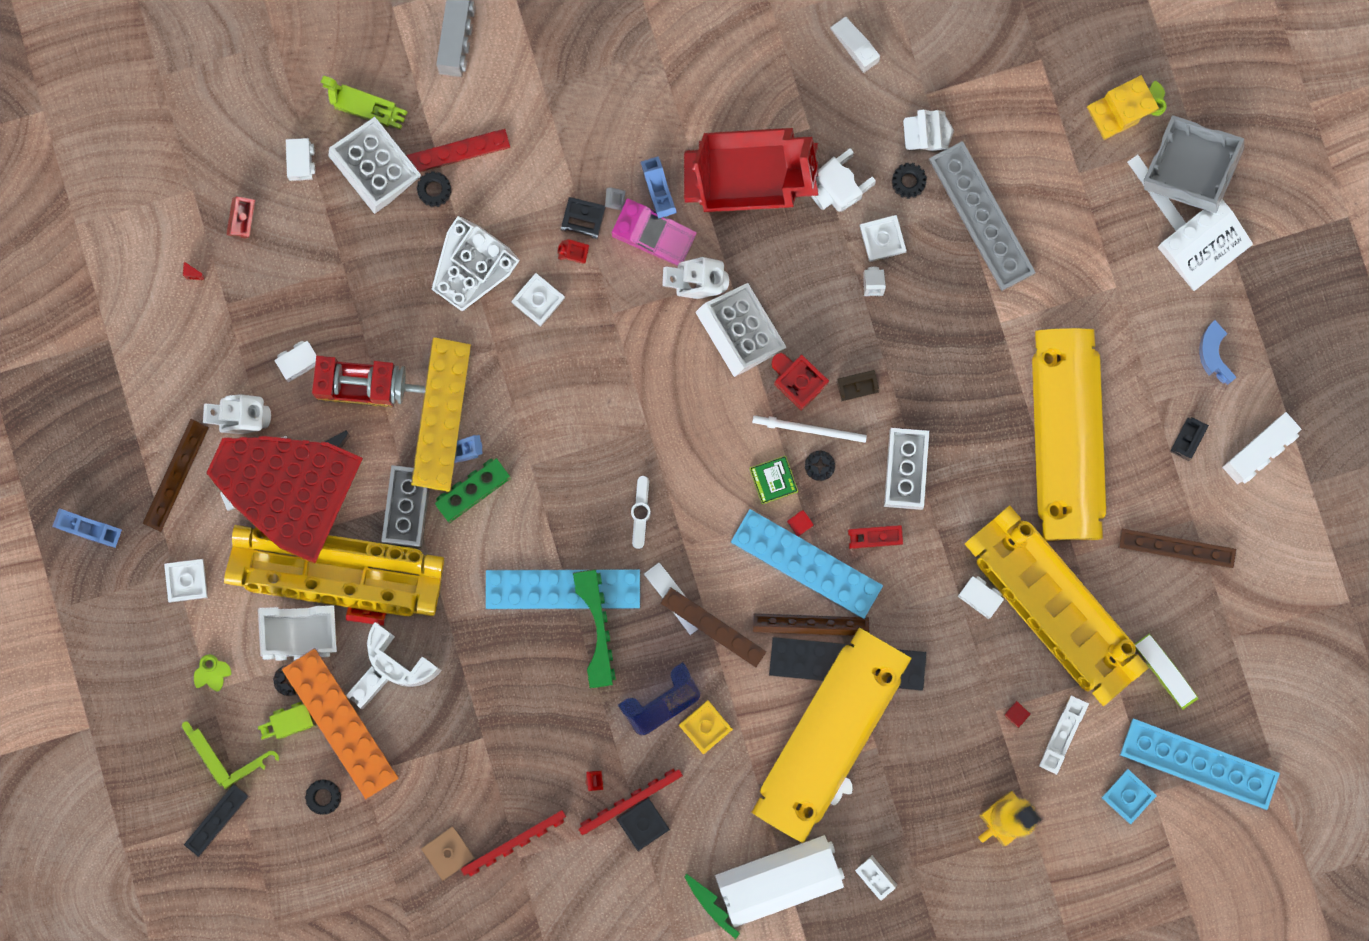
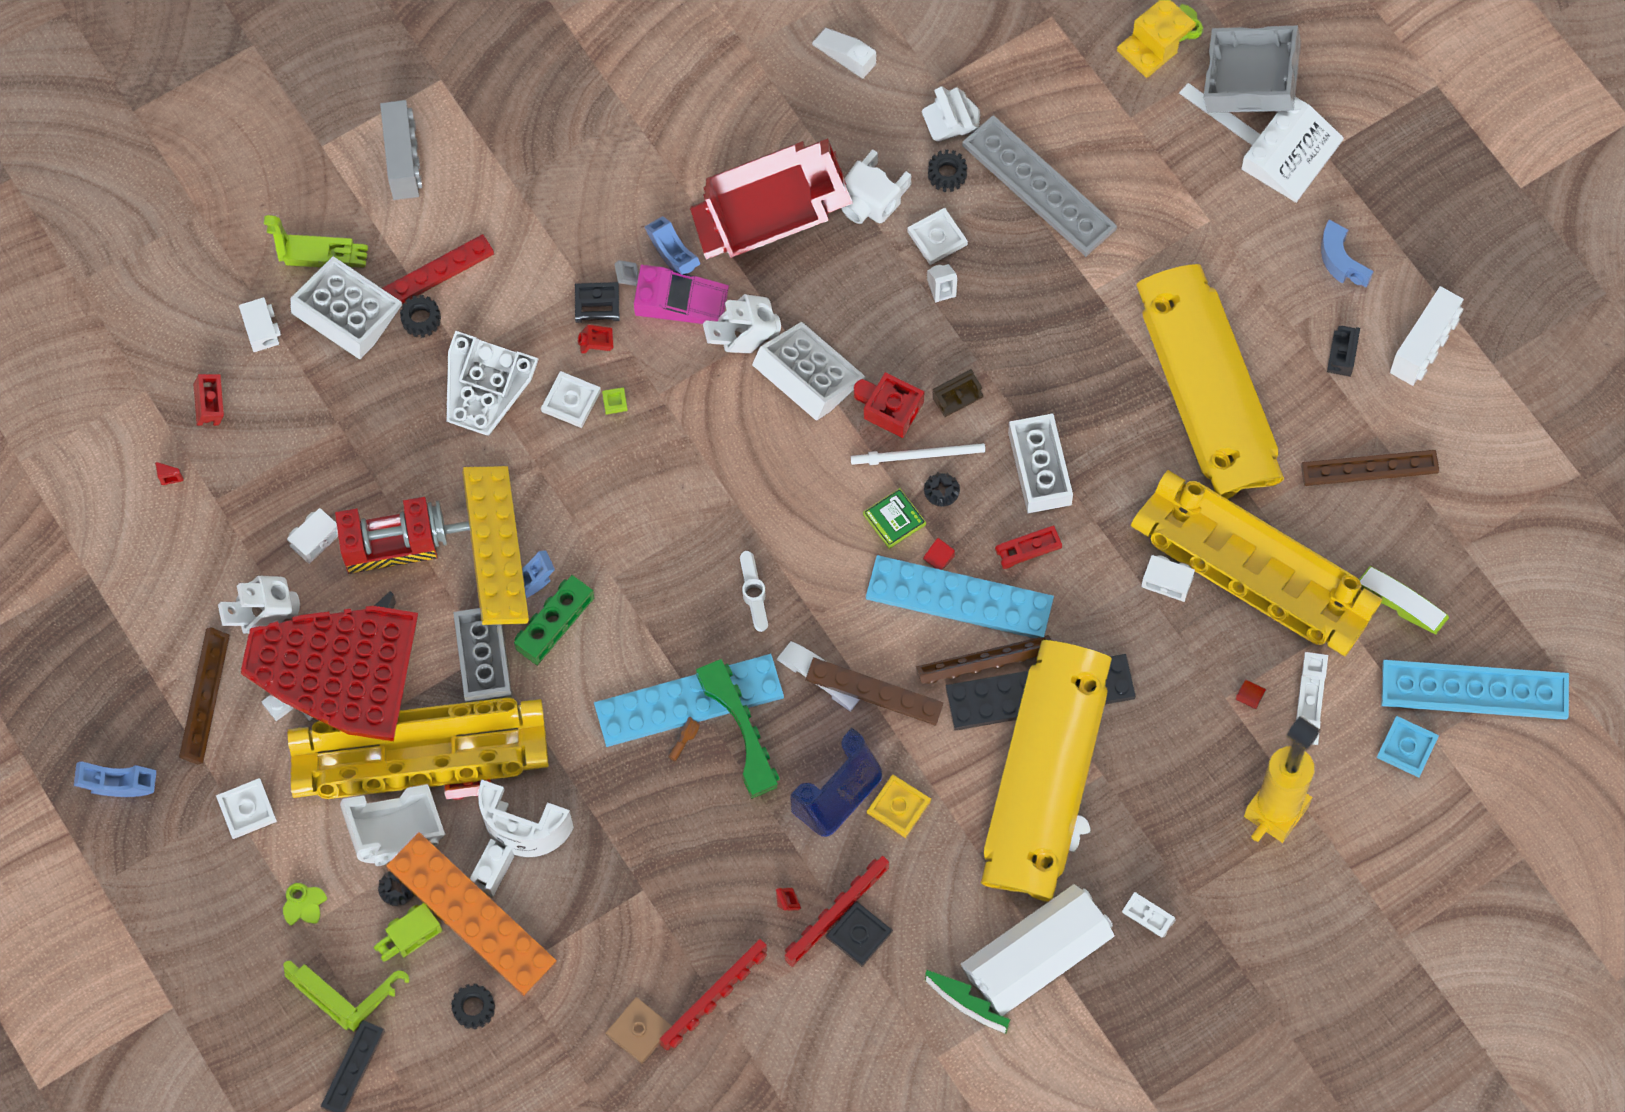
camera: 15 degrees left, 15 degrees down
none -> lime plate [602,387,628,414]
none -> dark orange piece [668,717,700,761]

